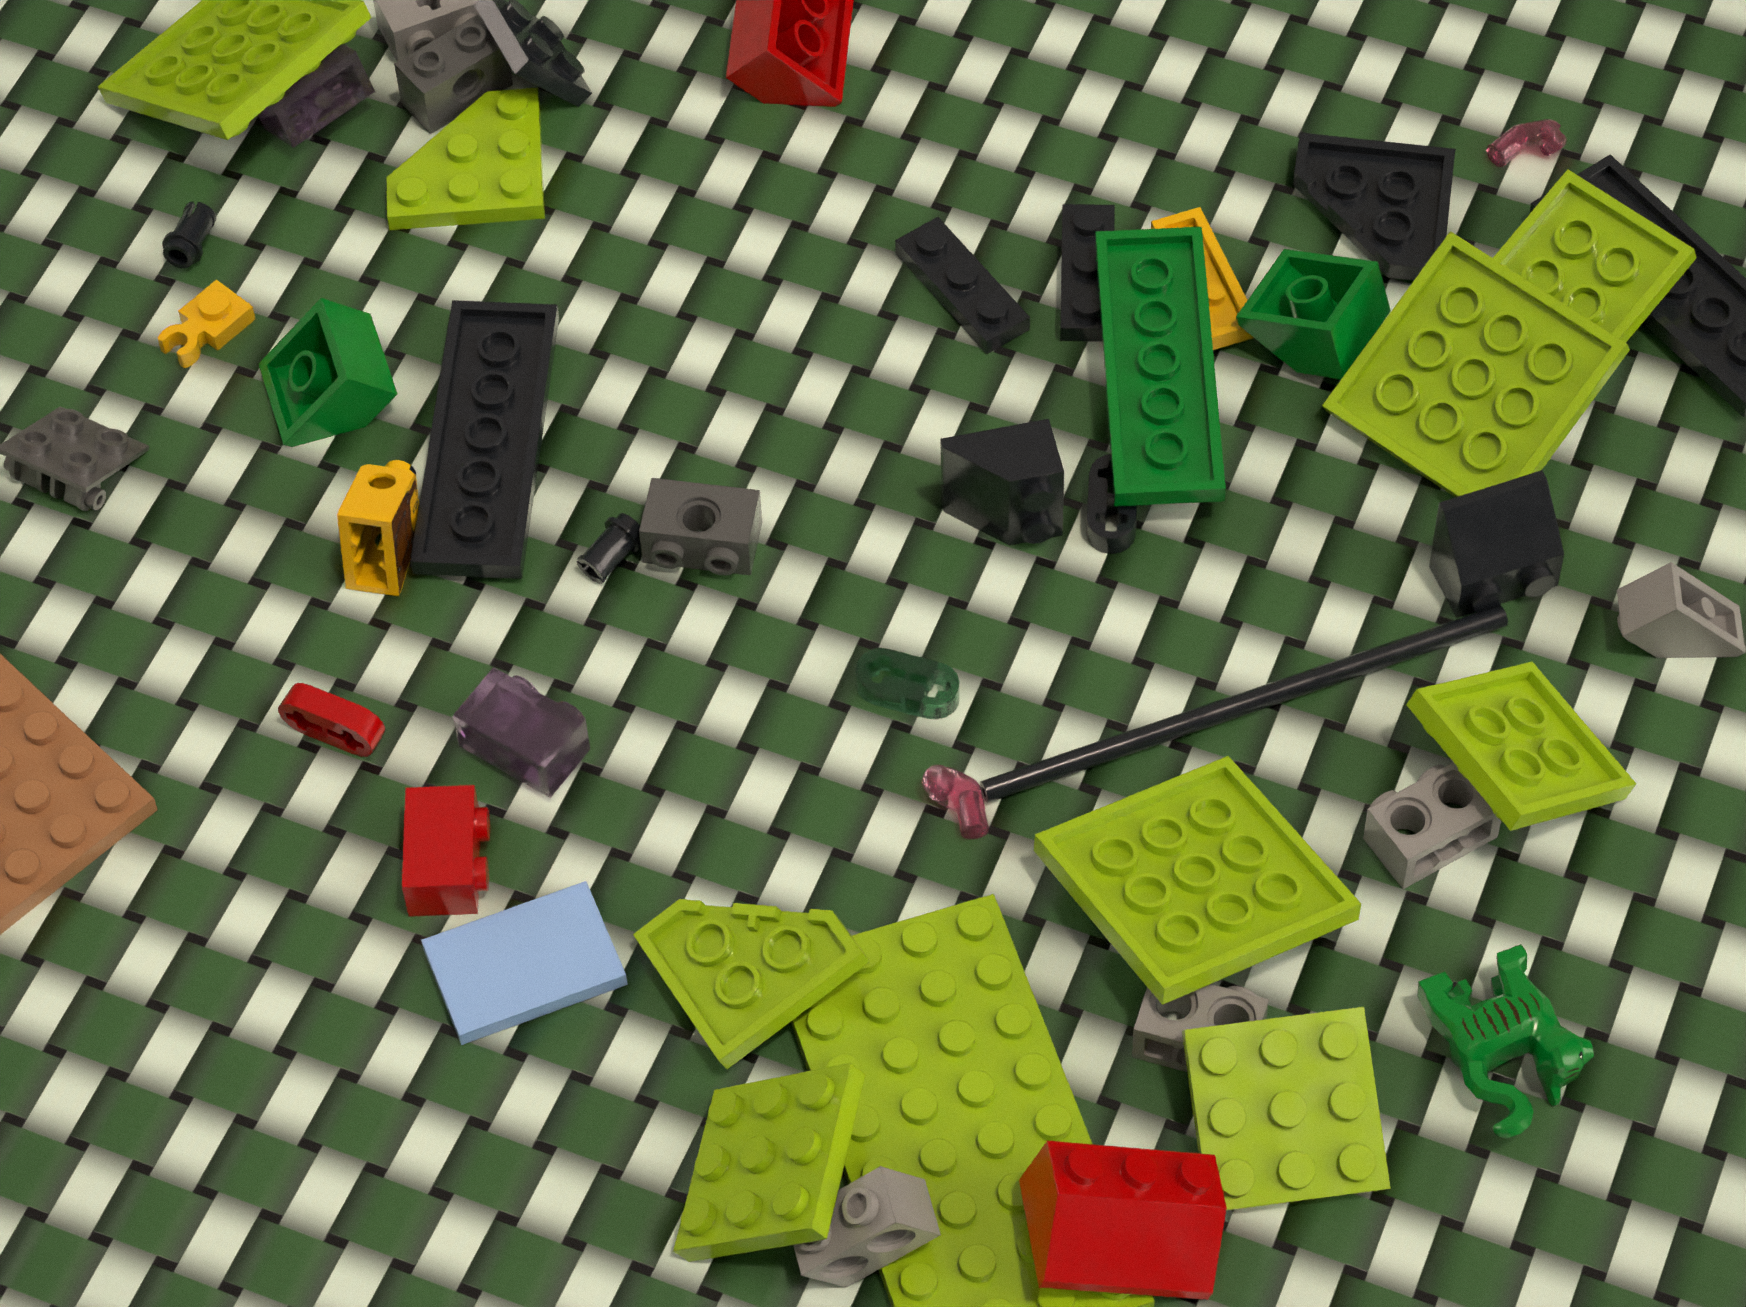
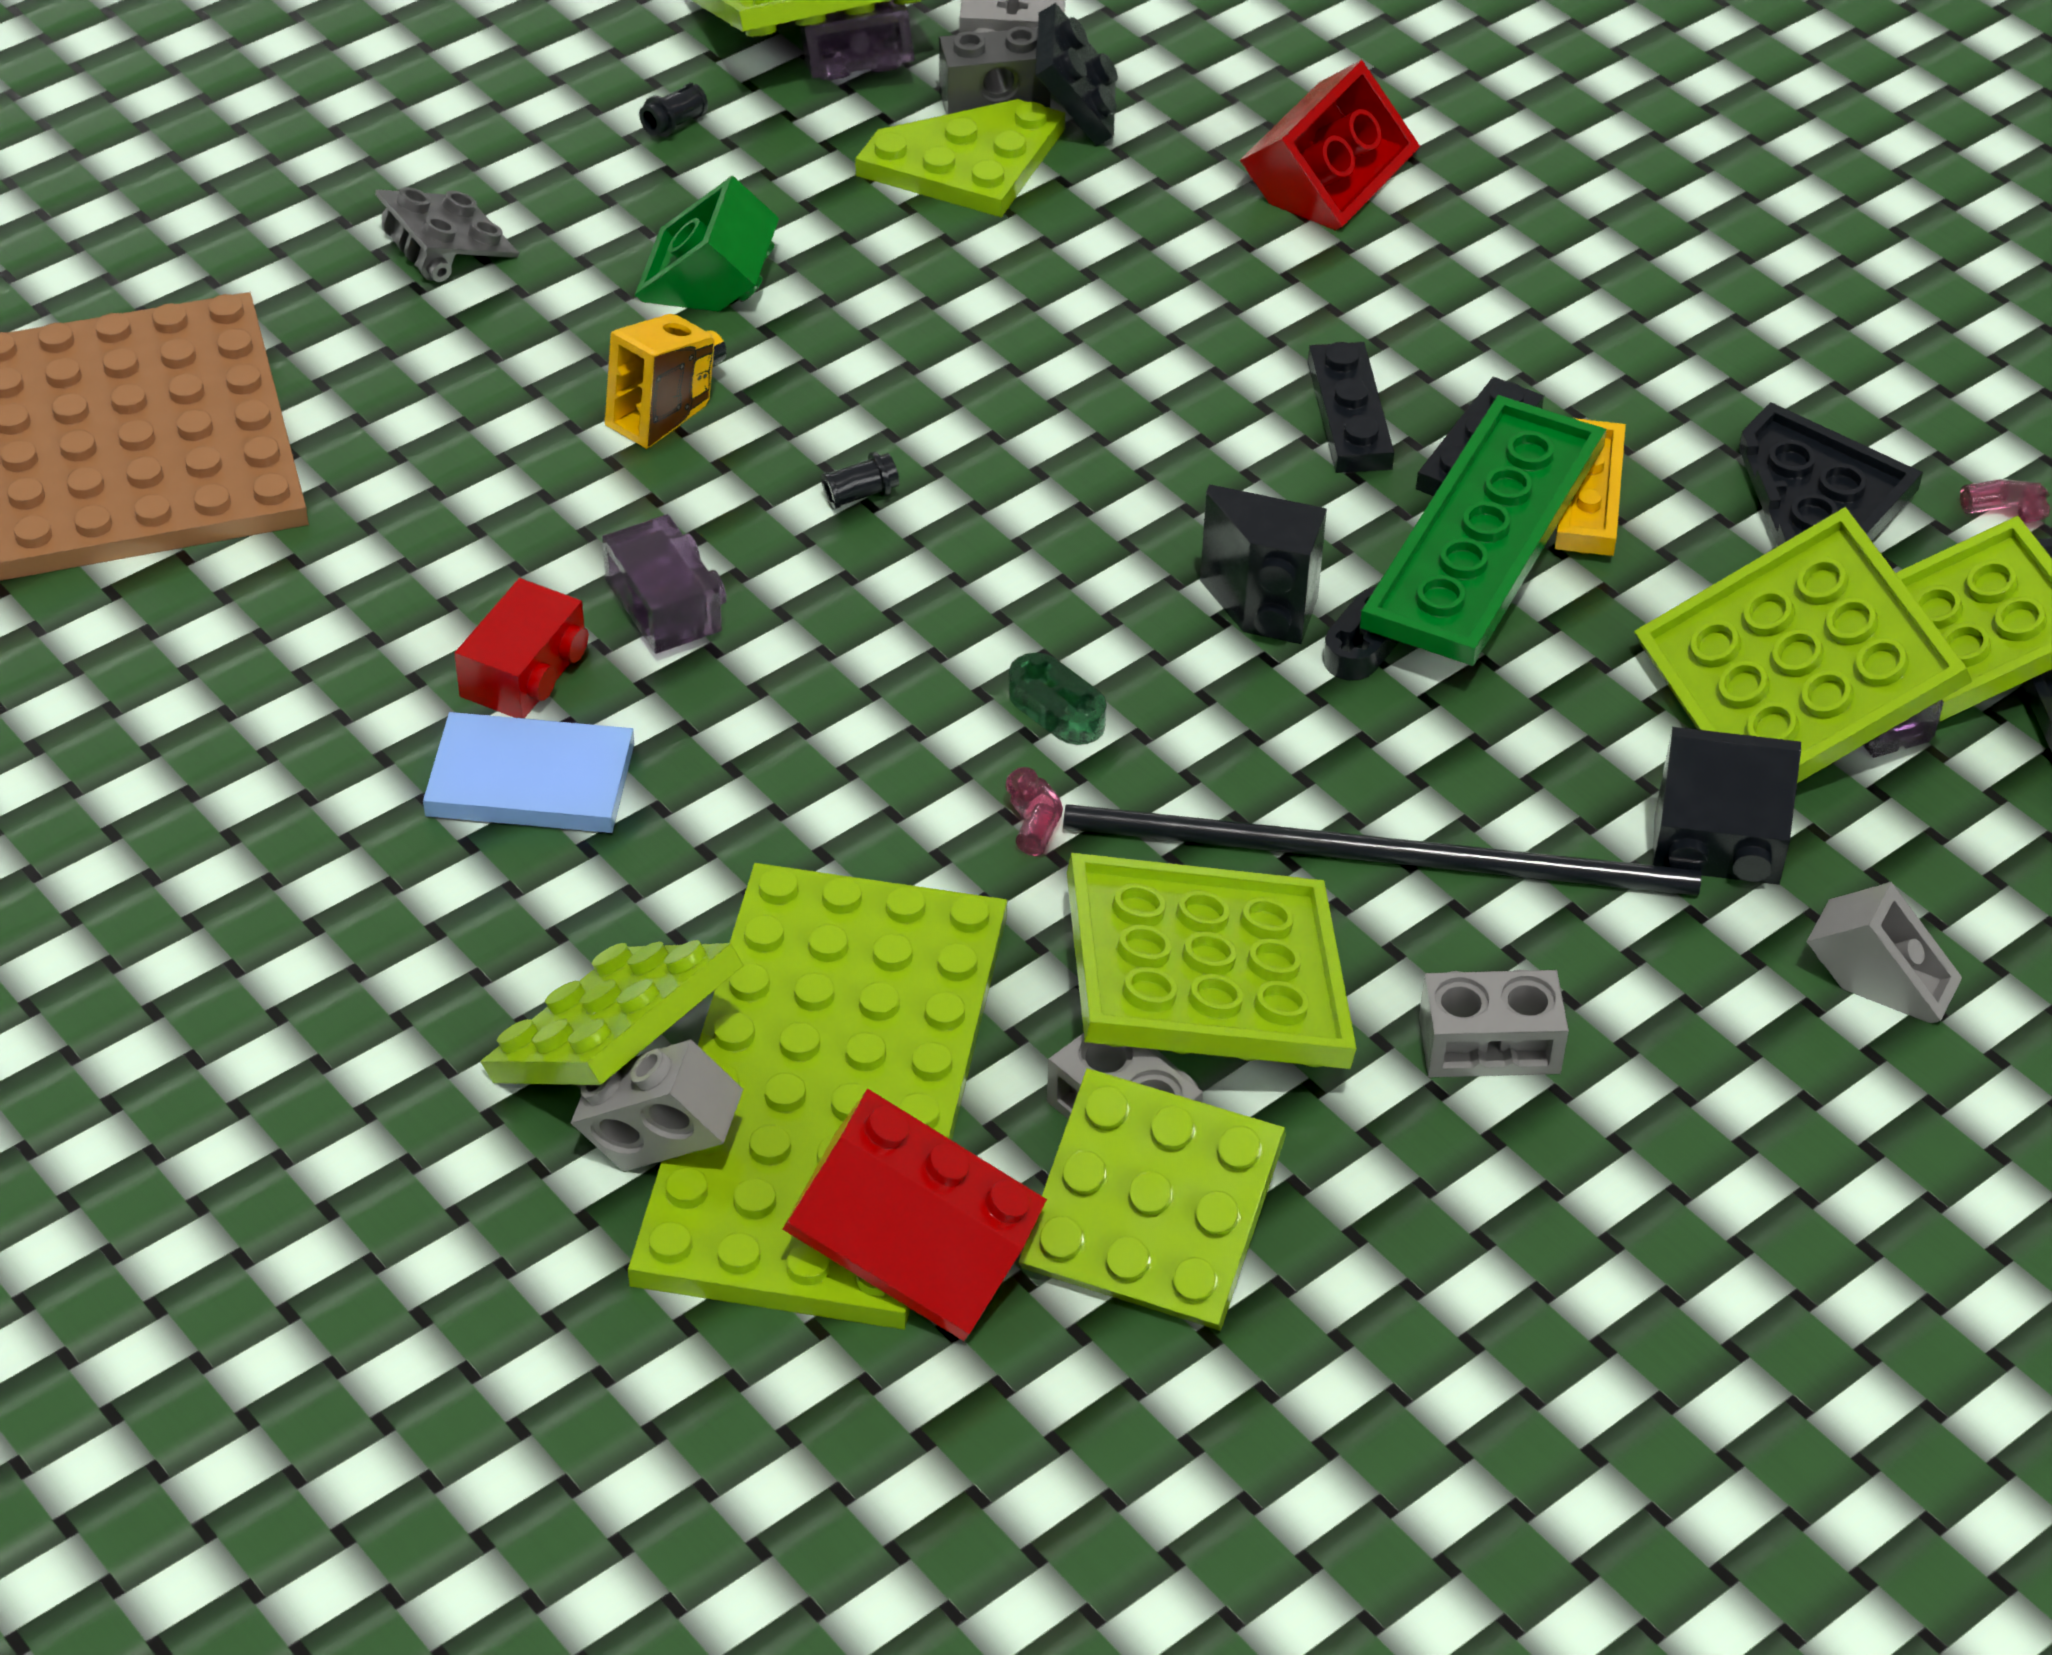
camera: 25 degrees right, 10 degrees down
yellow plate [158,279,256,368] -> none
red beam [278,683,385,757] -> none
black plate [410,300,559,579] -> none
lime plate [633,899,870,1069] -> none
dark grey brick [639,478,762,575] -> none
green slope [1236,249,1391,379] -> none
lime plate [1406,662,1636,831] -> none
green animal [1417,944,1594,1139] -> none

